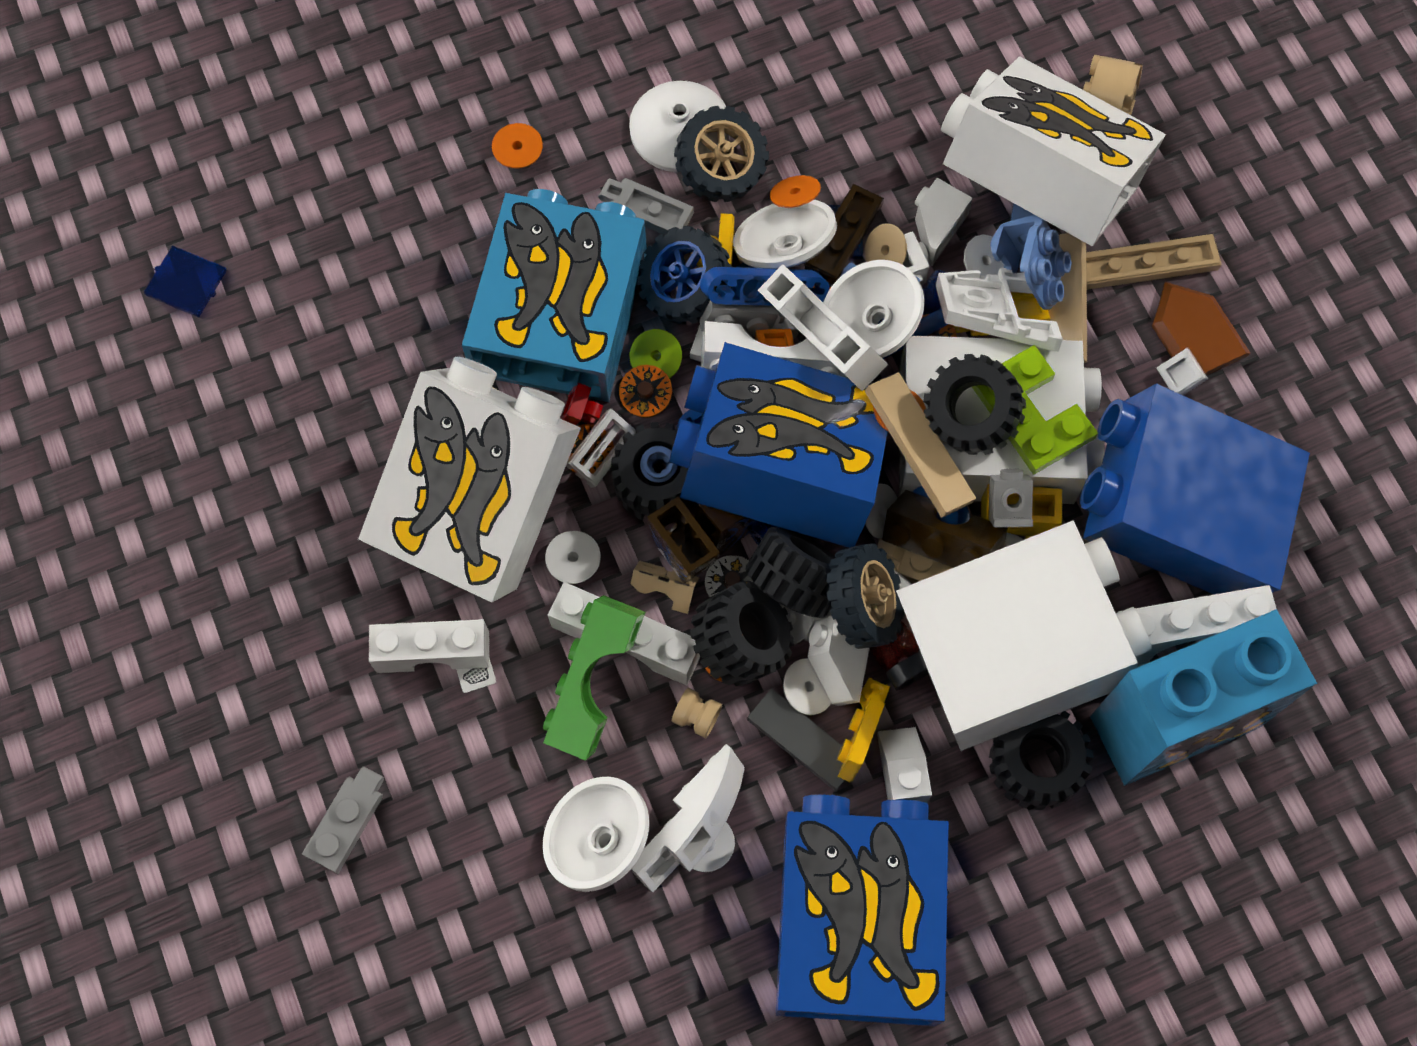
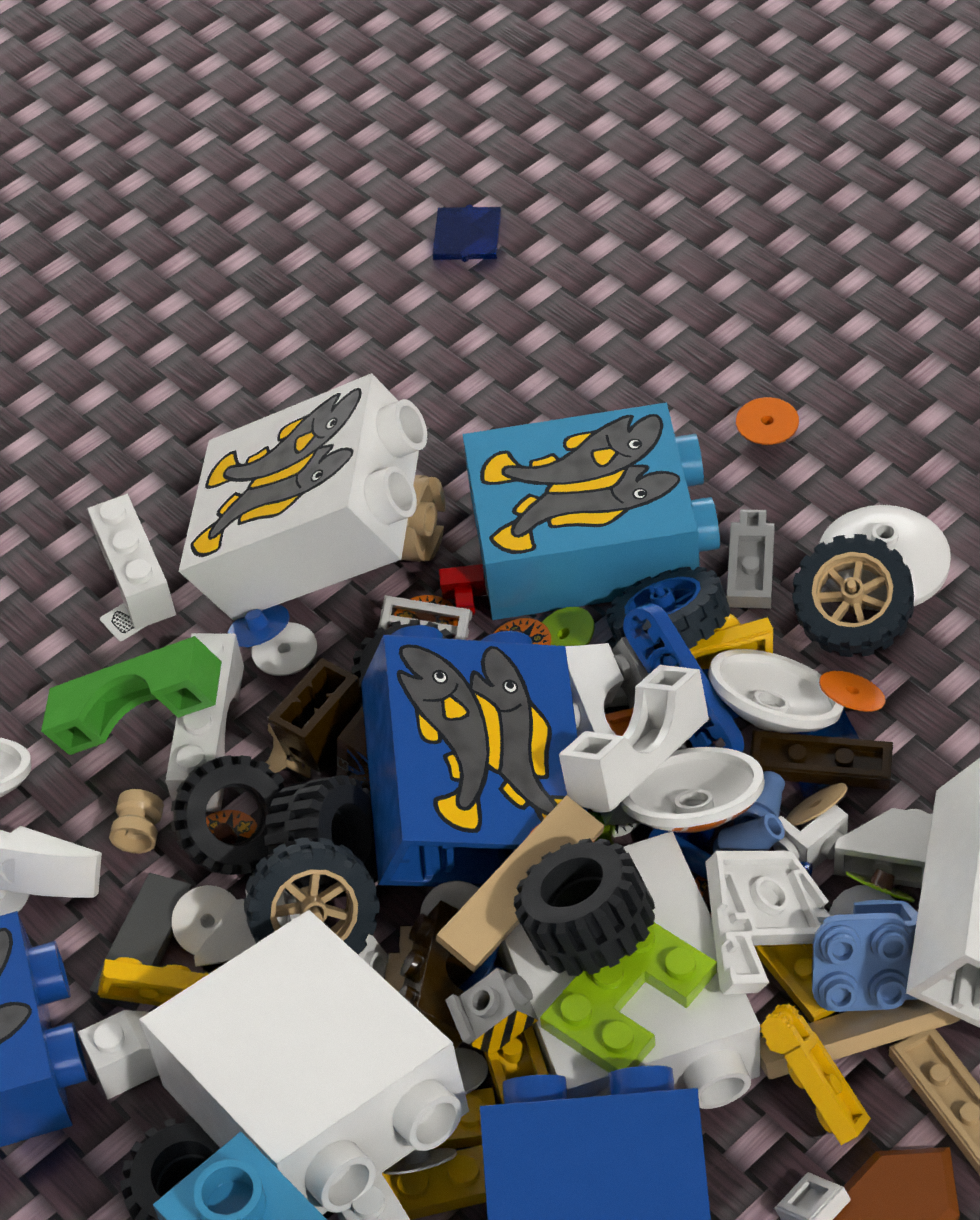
camera: 75 degrees right, 20 degrees down
none -> blue piece [228,605,290,647]
none -> yellow hinge [760,1003,871,1145]
none -> piece [846,868,915,903]

